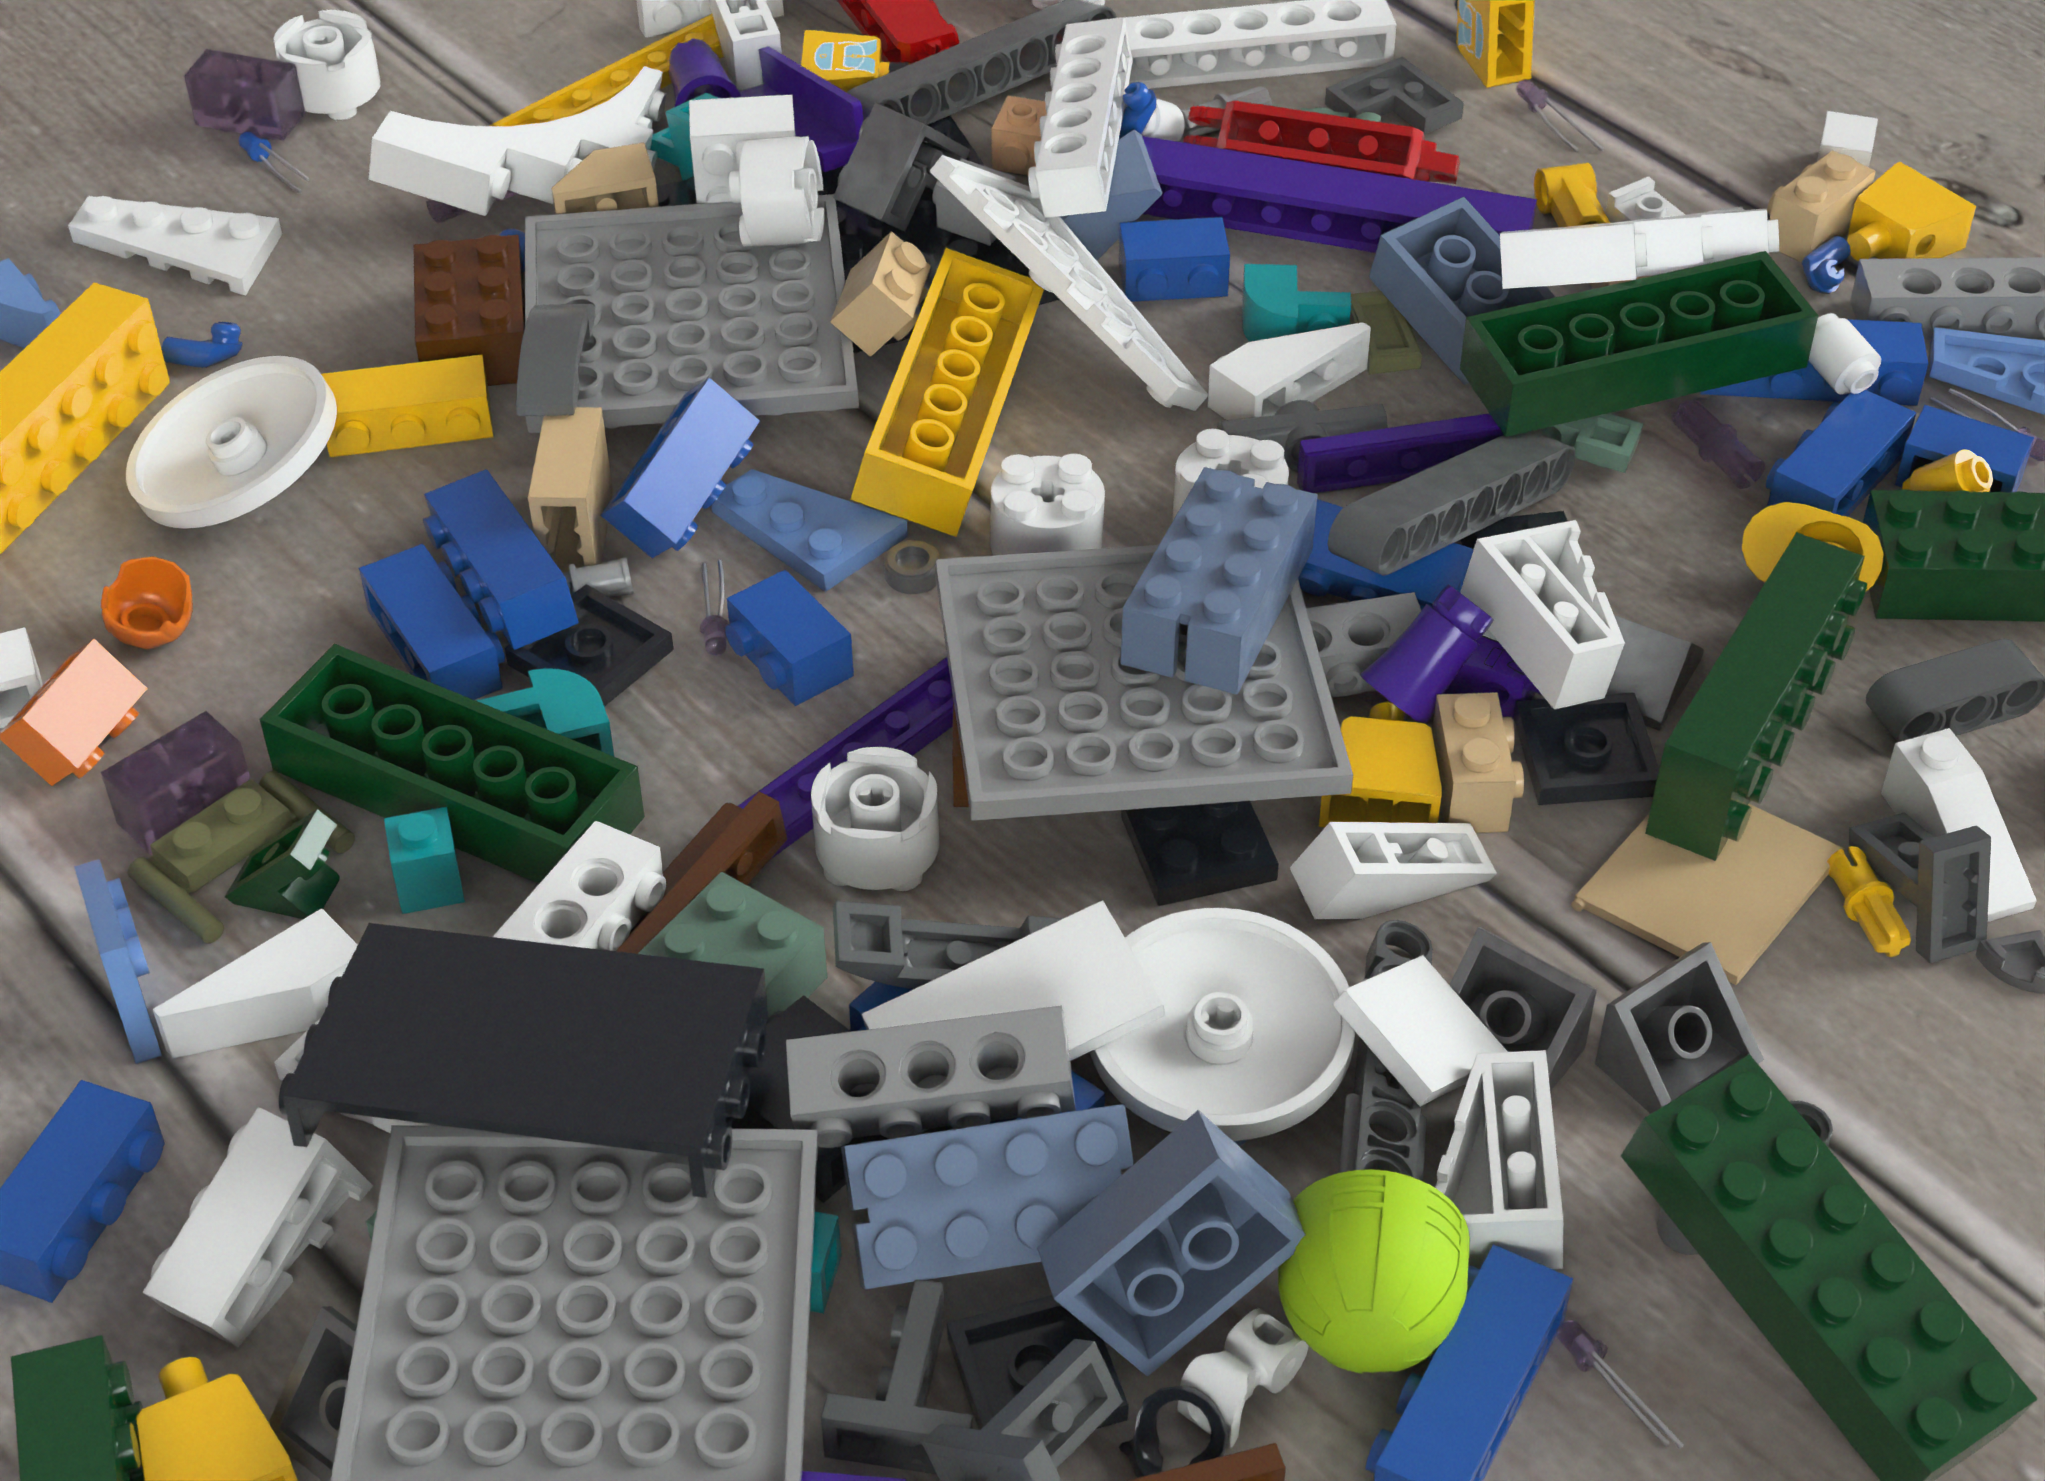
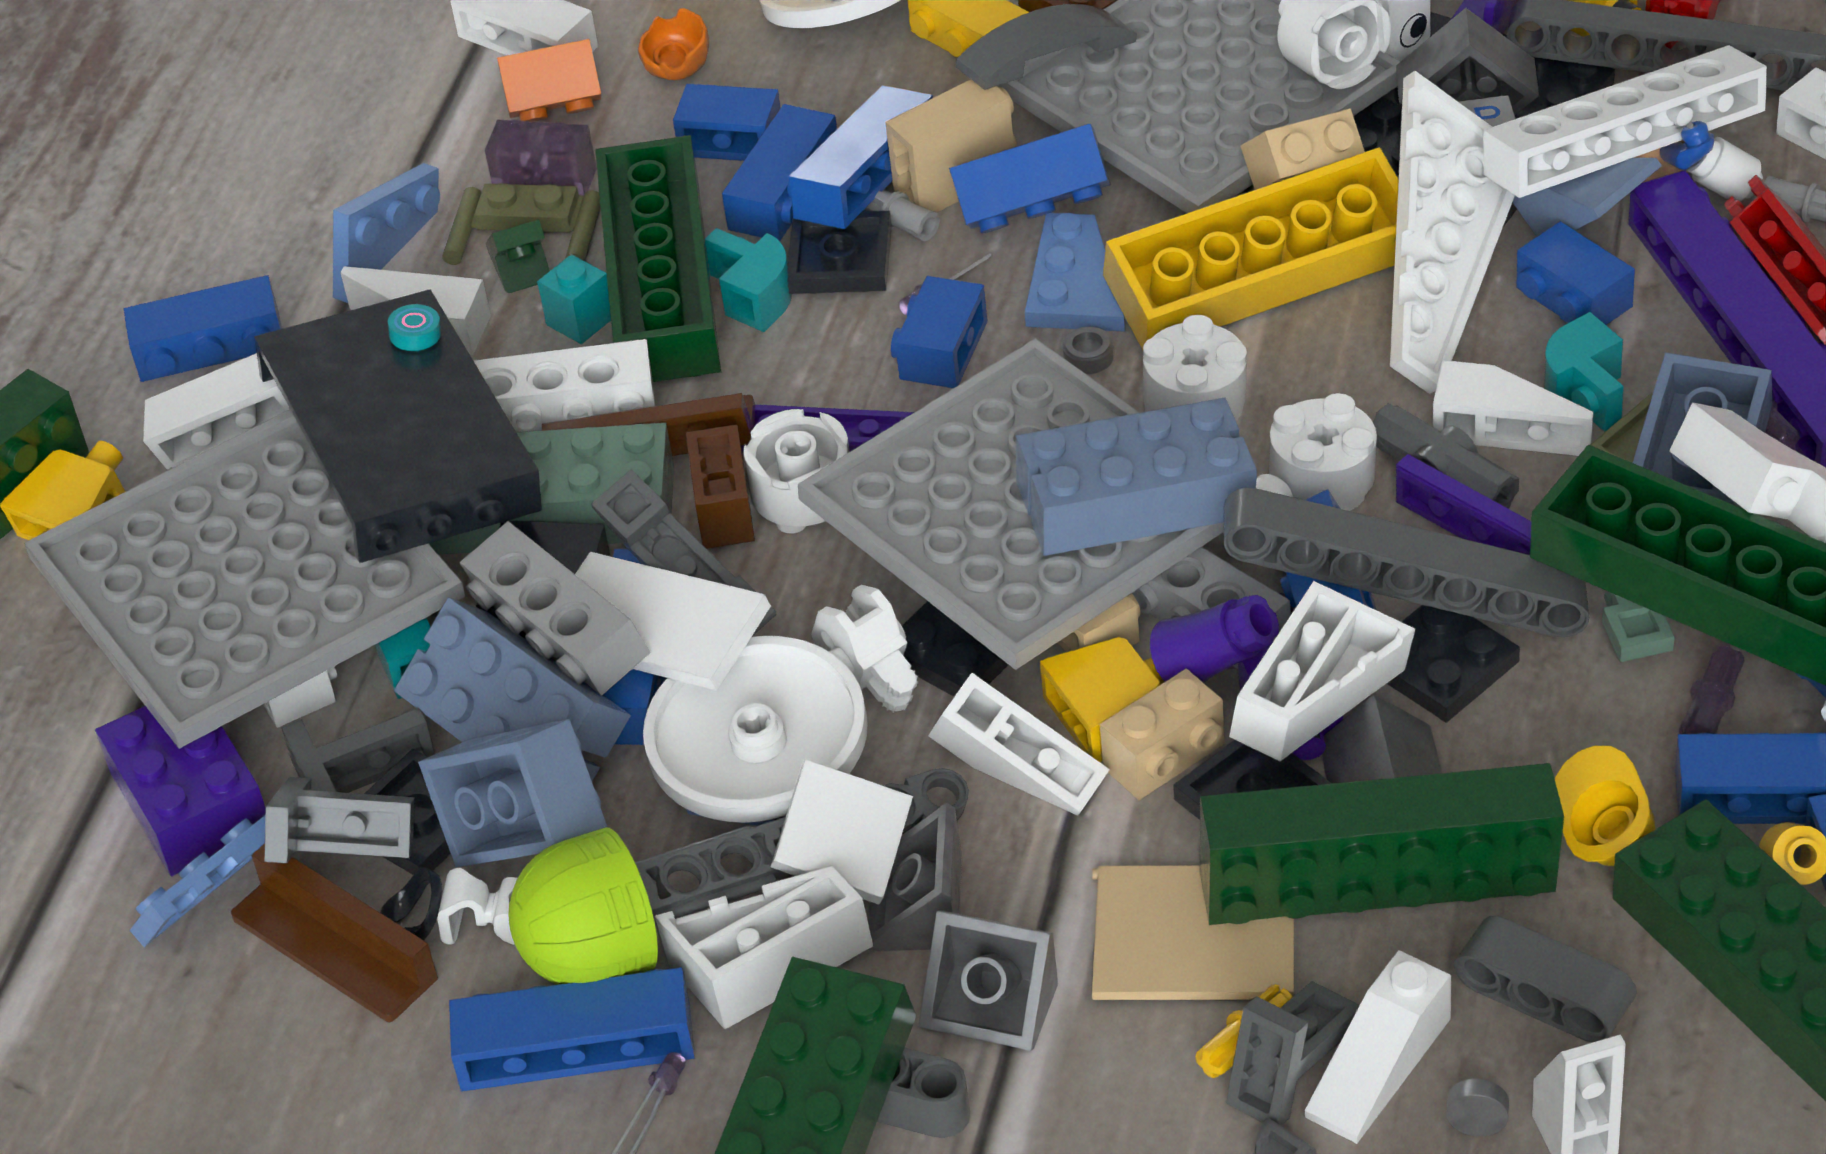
camera: 60 degrees right, 0 degrees up
none -> teal tile [388,304,441,351]
none -> blue brick [673,84,781,161]
none -> reddish brown brick [686,425,755,549]
none -> white hinge [811,584,918,713]

